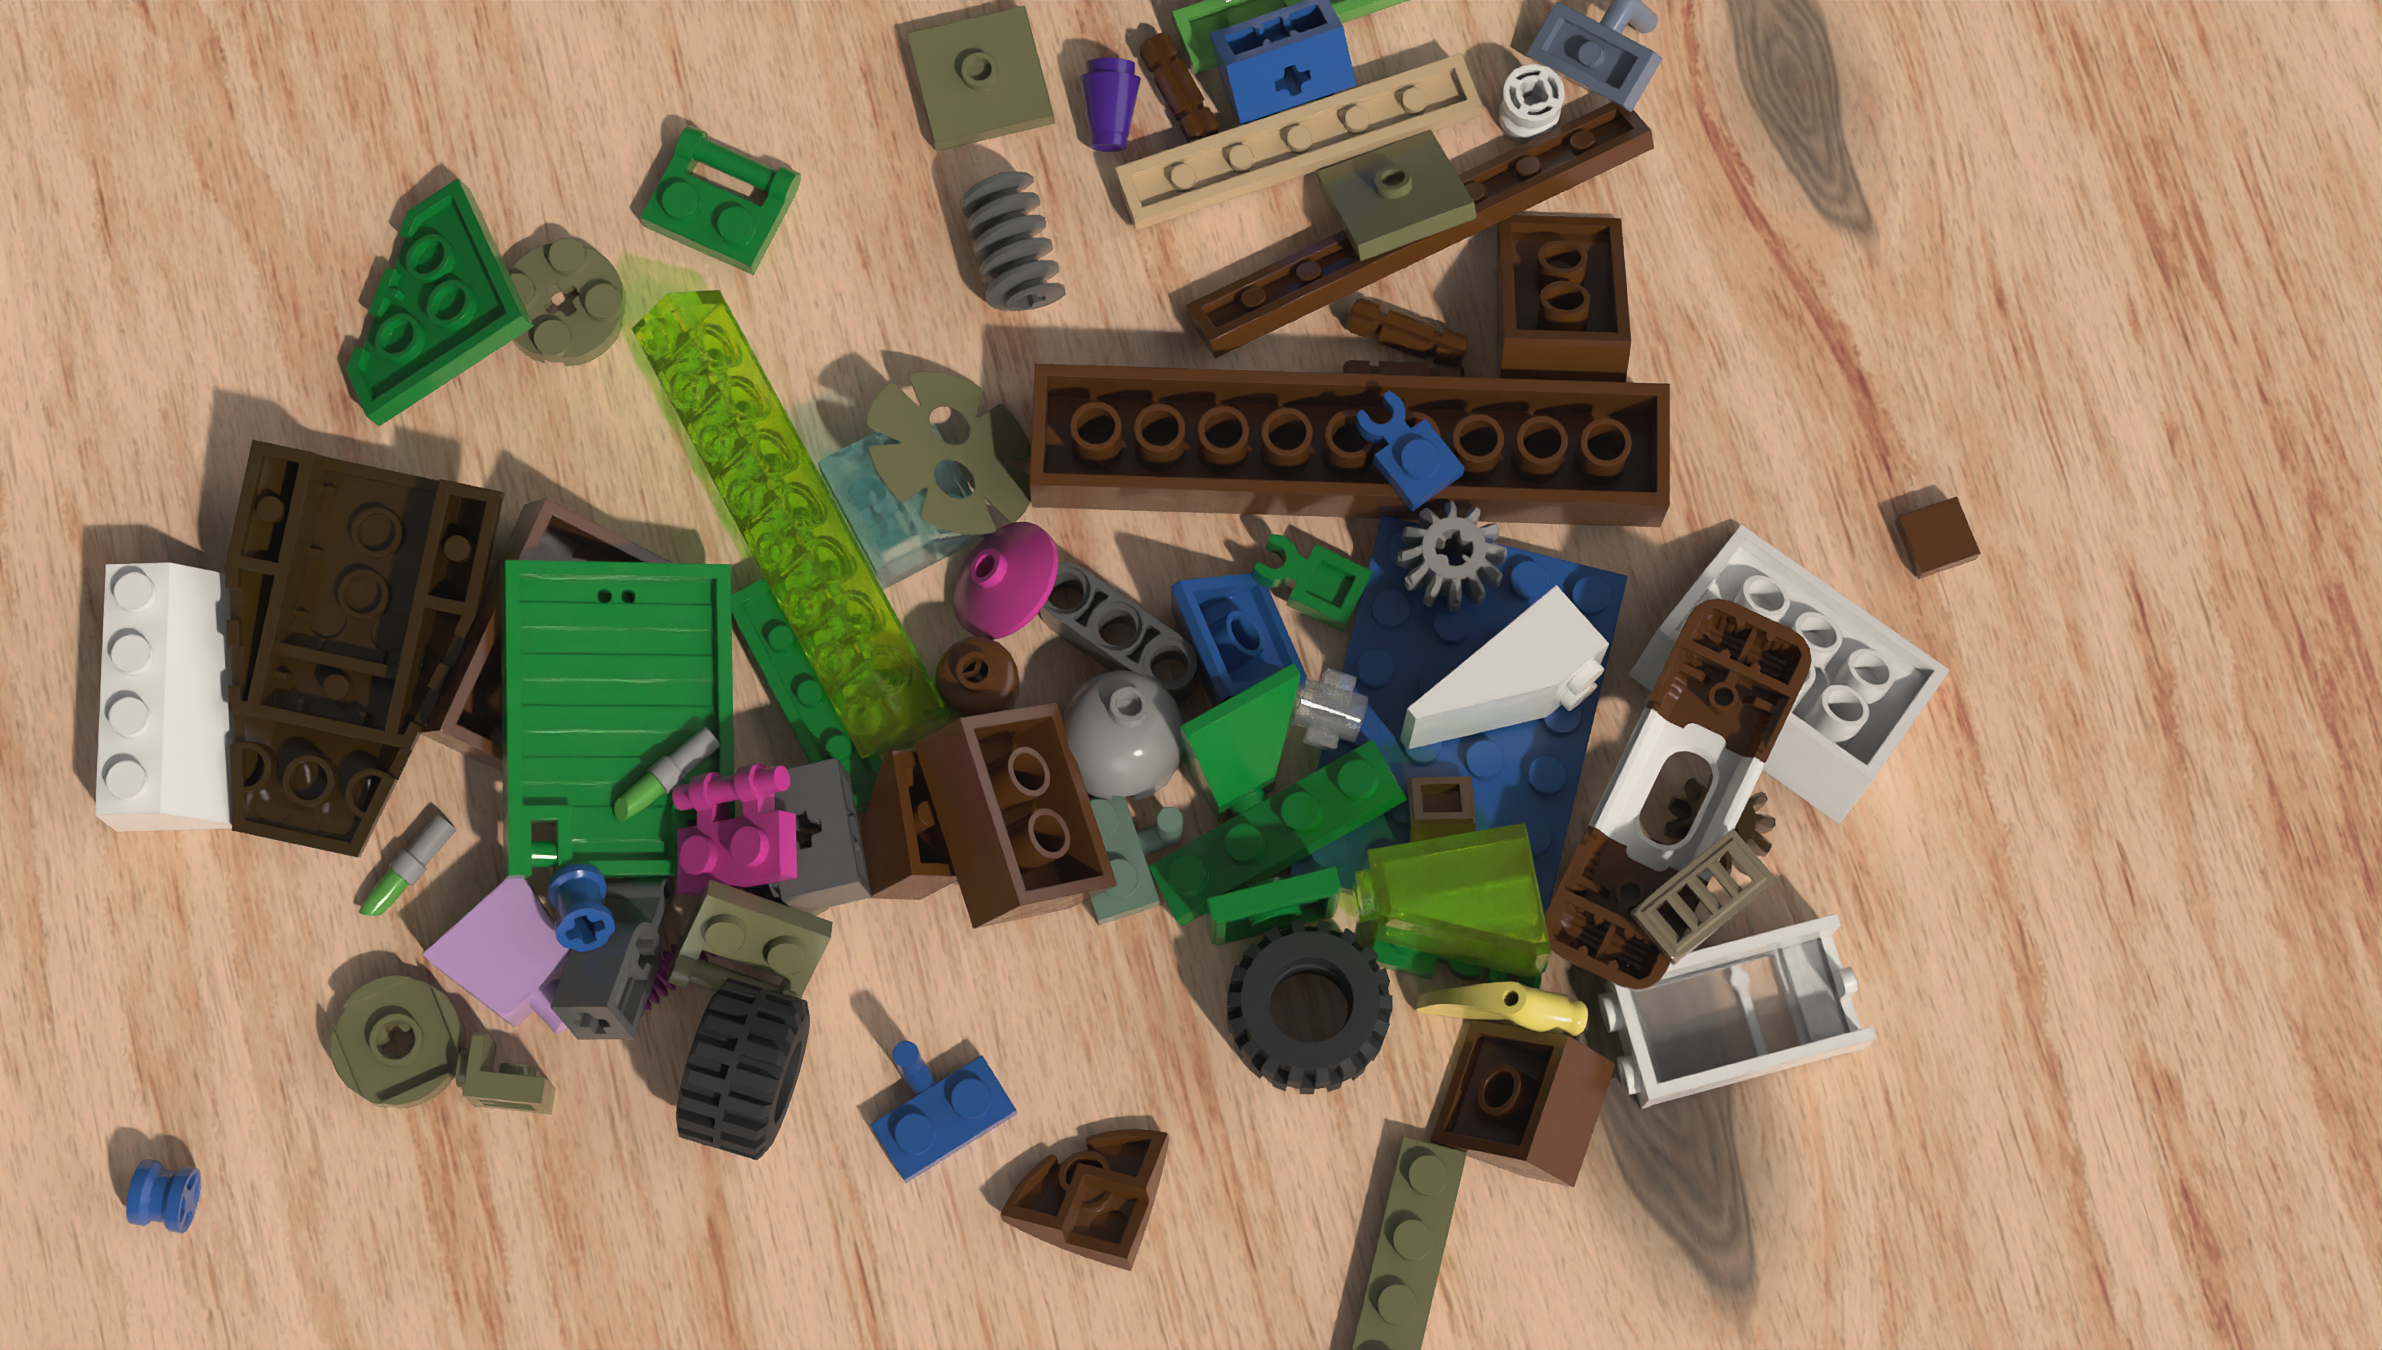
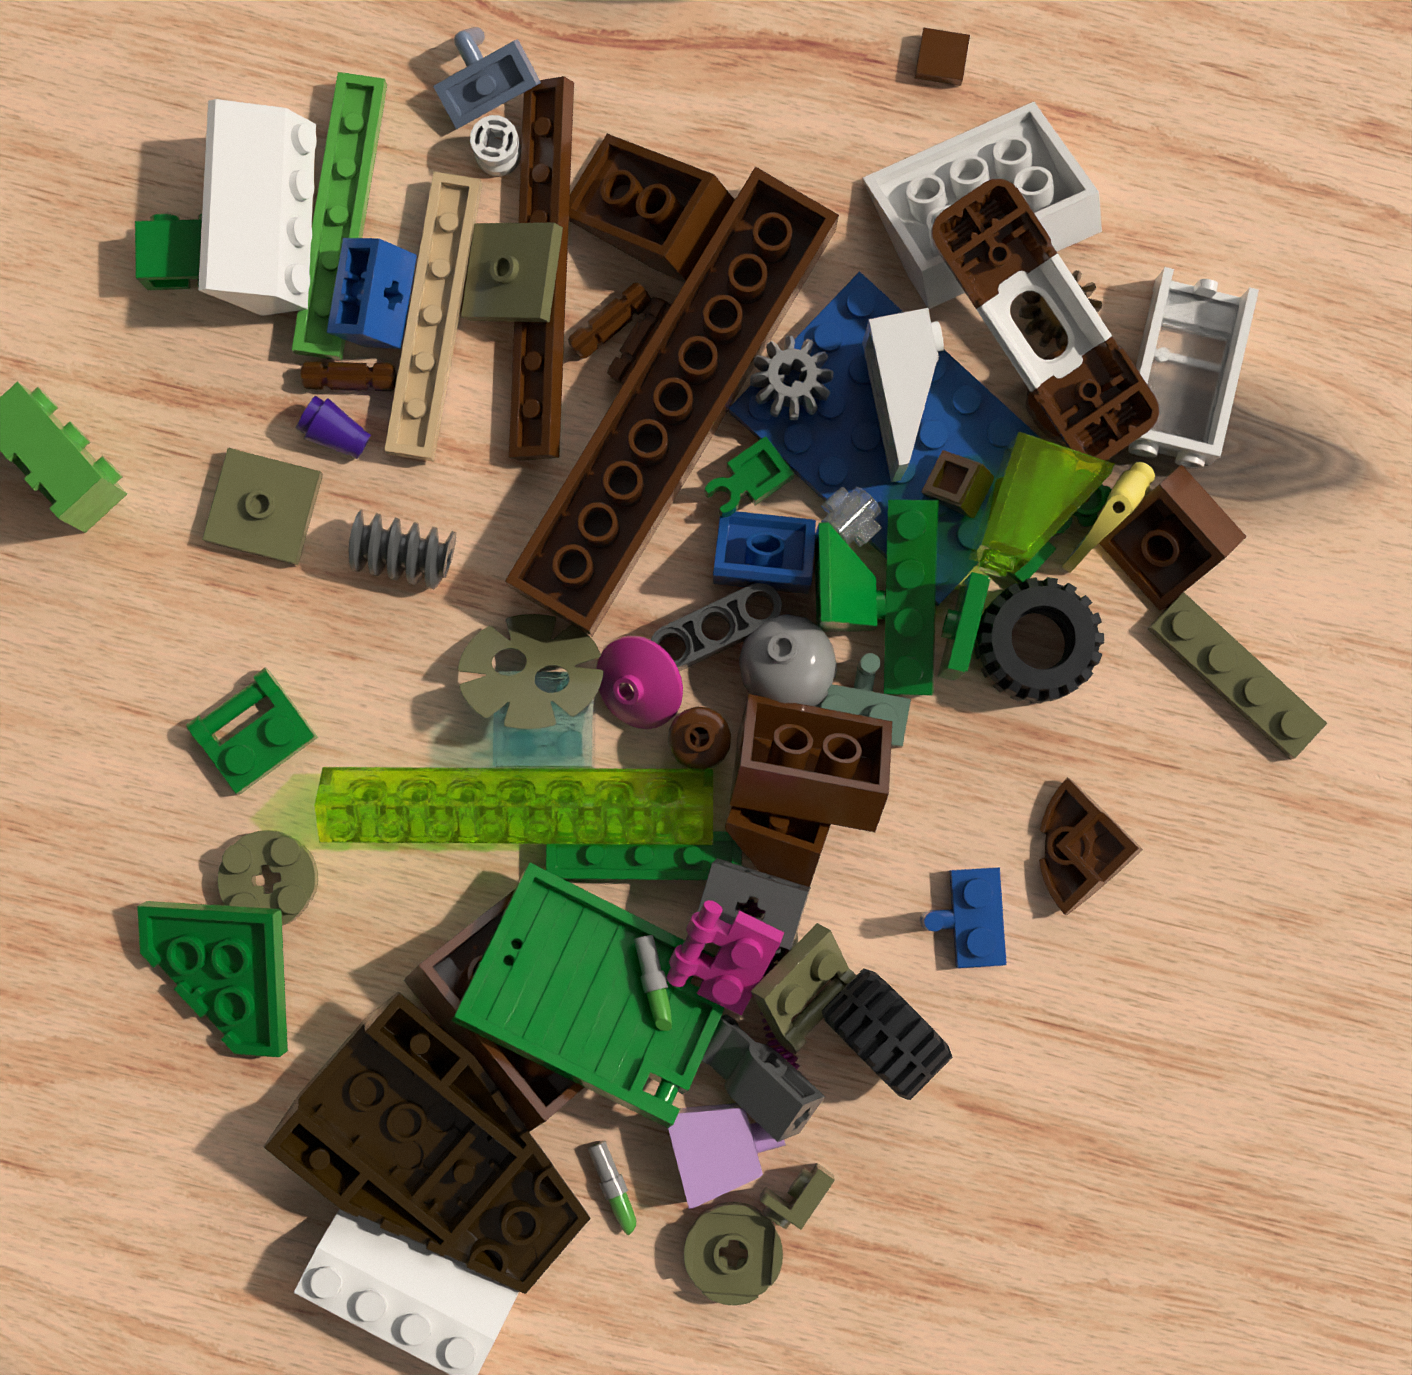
camera: 60 degrees left, 10 degrees up
blue bush [547,864,615,952] -> none
blue plate [1355,391,1465,511] -> none
dark tan slope [1630,829,1777,966] -> none

